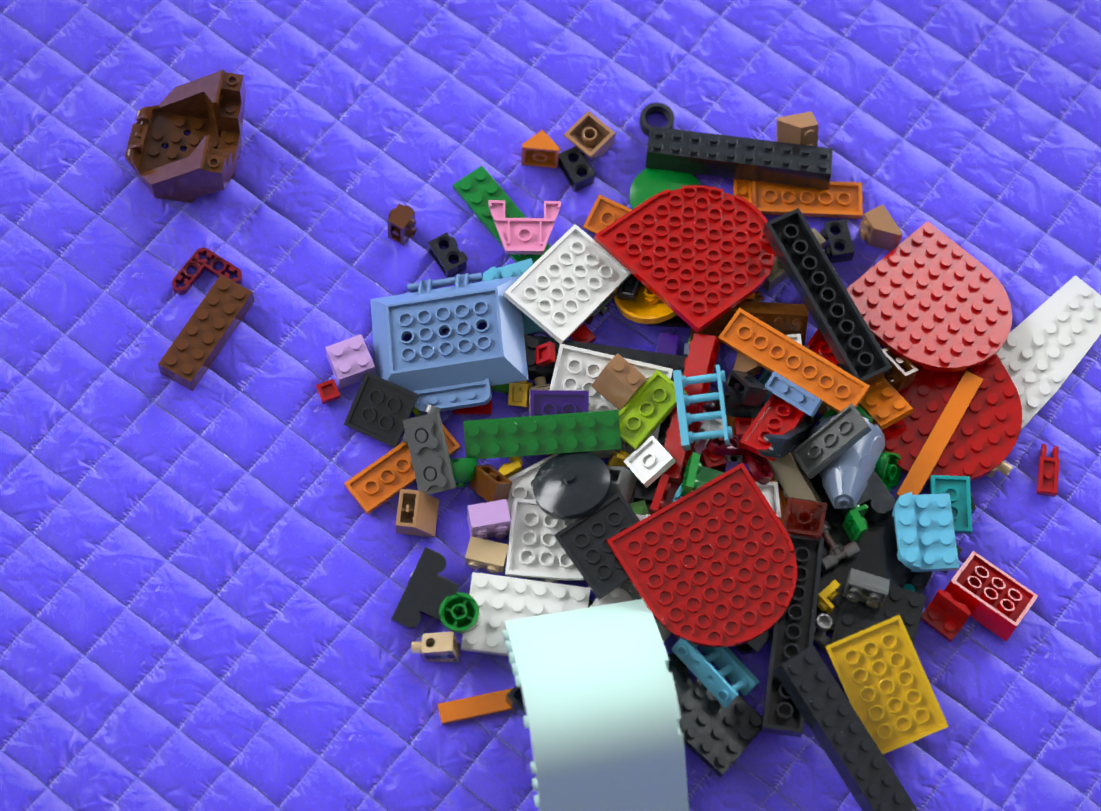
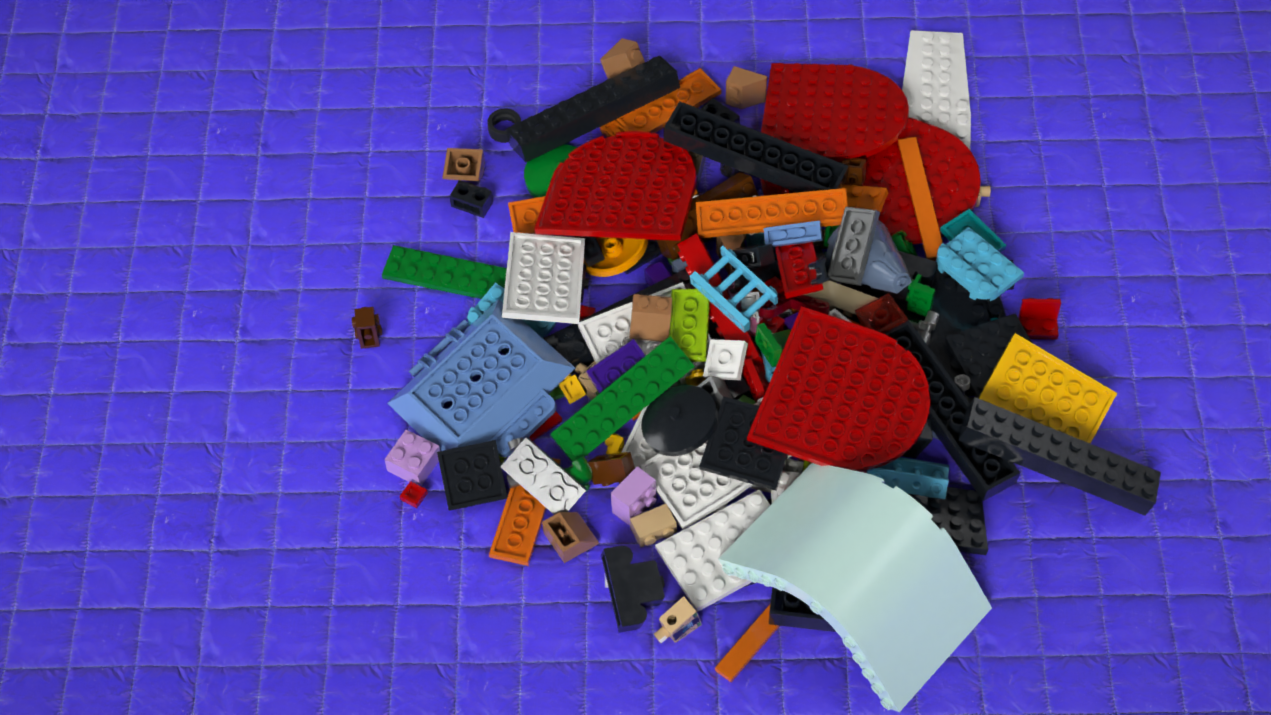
camera: 30 degrees left, 10 degrees down
reddish brown piece [125,70,246,203] -> none
reddish brown brick [158,275,255,391] -> none
dark red beam [172,248,242,295] -> none
black brick [428,232,468,278] -> none
green cylinder [439,592,480,634] -> none
bright pink wing [488,200,561,255] -> none
orange slope [521,130,559,168] -> none
red plate [536,342,555,367] -> none
yellow bracket [817,580,840,614] -> none
dark grey slope [843,568,890,608] -> none
red slope [944,551,1038,641] -> none
red hinge [1036,444,1060,497] -> none

